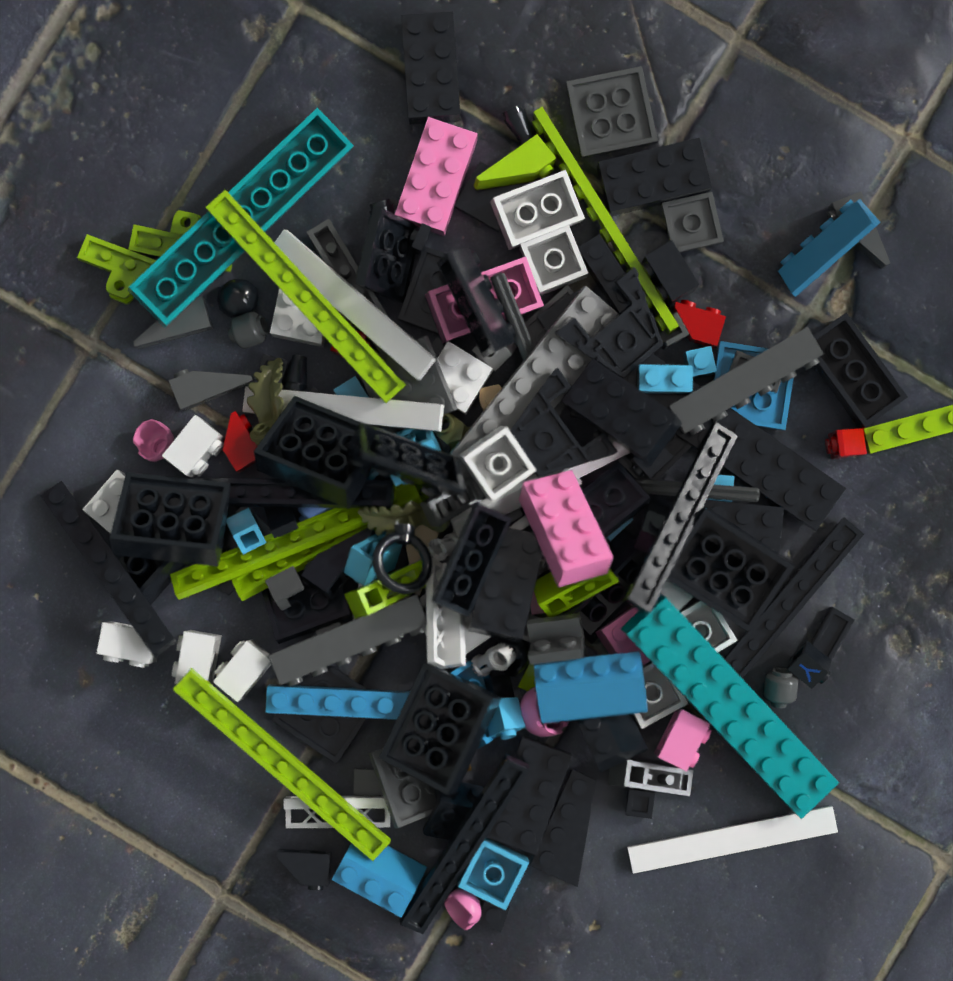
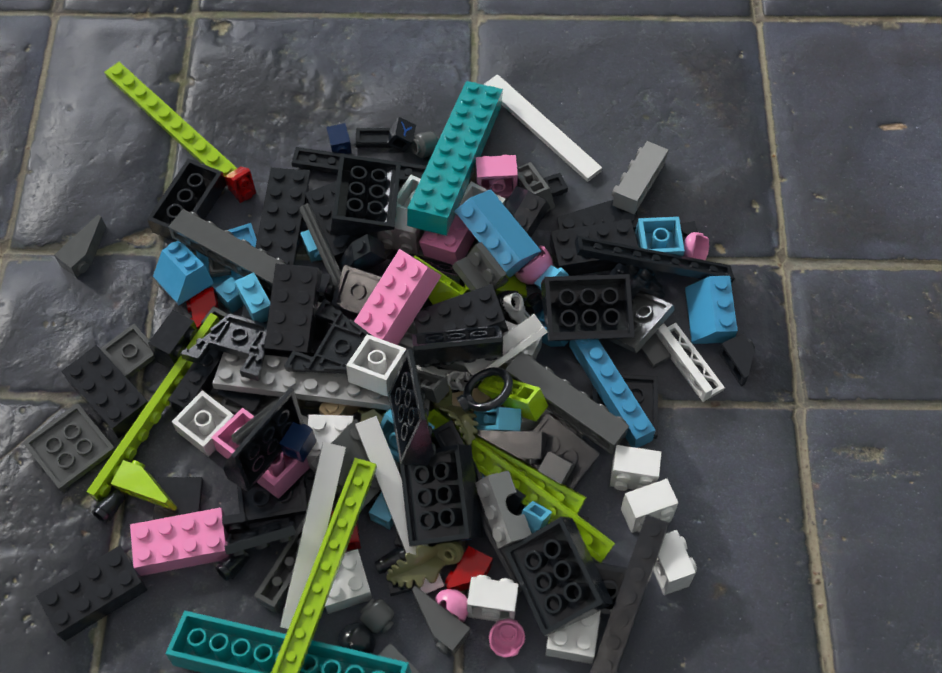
camera: 120 degrees left, 25 degrees down
lime plate [173,668,391,861] -> none
white brick [490,170,585,250] -> none
plate [624,422,737,614] -> none
dark azure slope [778,199,880,297] -> none
none -> dark azure slope [153,241,214,306]
none -> dark blue brick [280,422,317,462]
none -> dark blue brick [326,123,352,154]
none -> bright pink hair [435,589,468,622]
none -> light grey arch [475,471,532,548]
none -> light grey brick [612,141,669,214]

